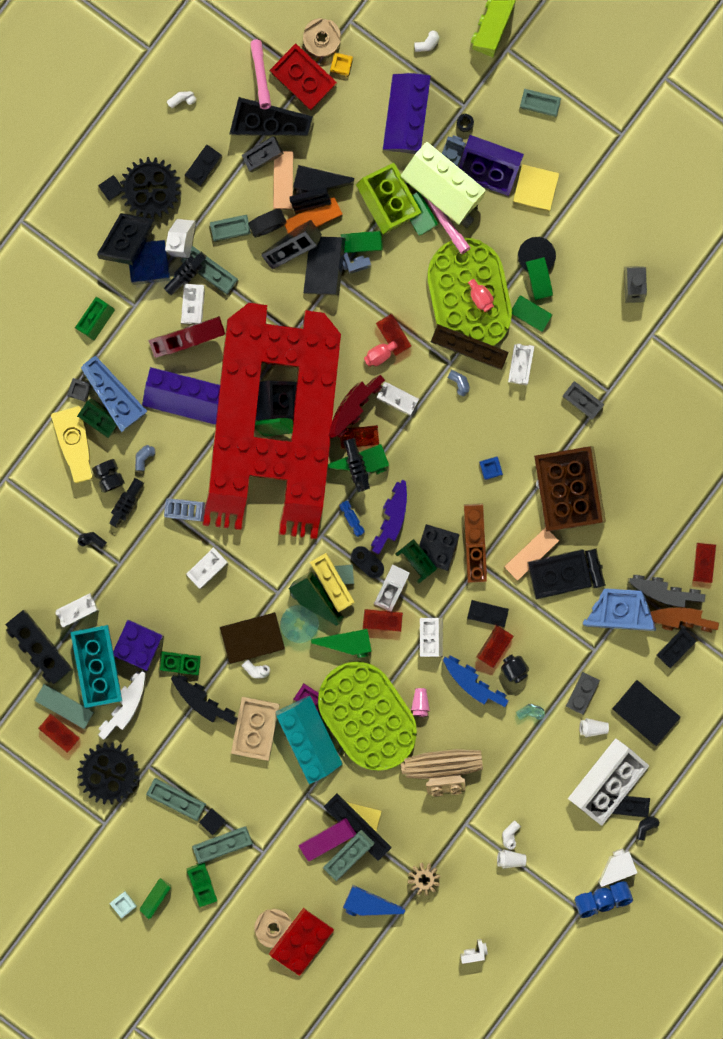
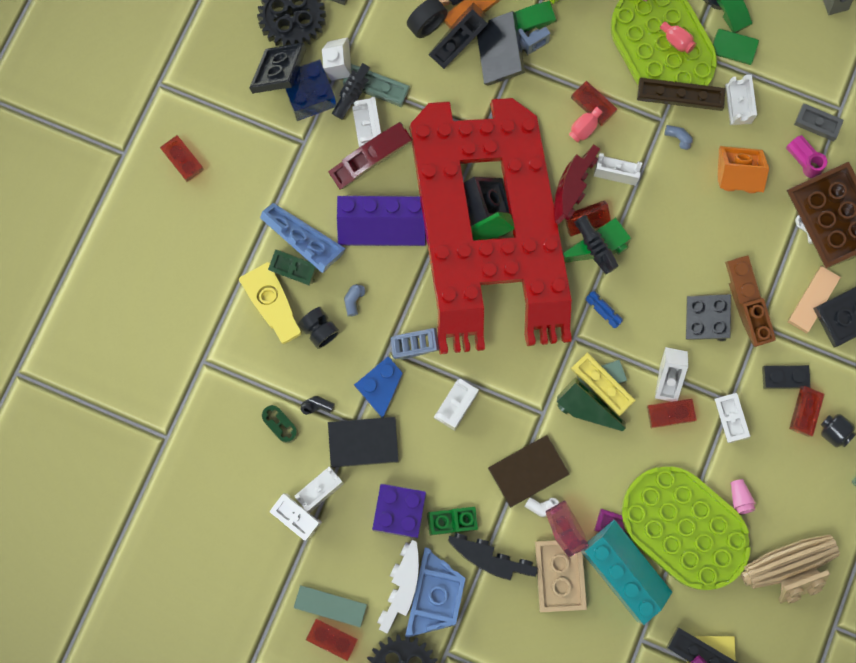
camera: 15 degrees left, 10 degrees down
black brick [5,610,73,684] -> none
dark grey tile [67,378,91,402] -> none
teal slope [70,625,123,708] -> none
green slope [75,297,115,340] -> none
black tile [98,175,123,202] -> none
black hinge [109,478,144,528] -> none
sand green tile [210,215,251,242] -> none
clear light blue plate [280,605,319,643] -> none
green slope [311,629,372,658] -> none
black plate [351,546,384,578] -> none
dark purple slope [371,479,407,554] -> none
dark green hinge [395,539,437,584] -> none
blue slope [443,655,509,707] -> none
blue tile [479,456,503,480] -> none
none -> clear red plate [160,135,204,182]
none -> dark green beam [262,405,298,443]
none -> white hinge [270,493,322,541]
none -> black tile [328,417,399,468]
none -> blue wing [354,356,403,418]
none -> medium blue wing [405,547,465,637]
none -> clear pink slope [545,500,589,557]
none -> orange slope [718,146,769,193]
none -> dark pink piece [786,135,828,179]

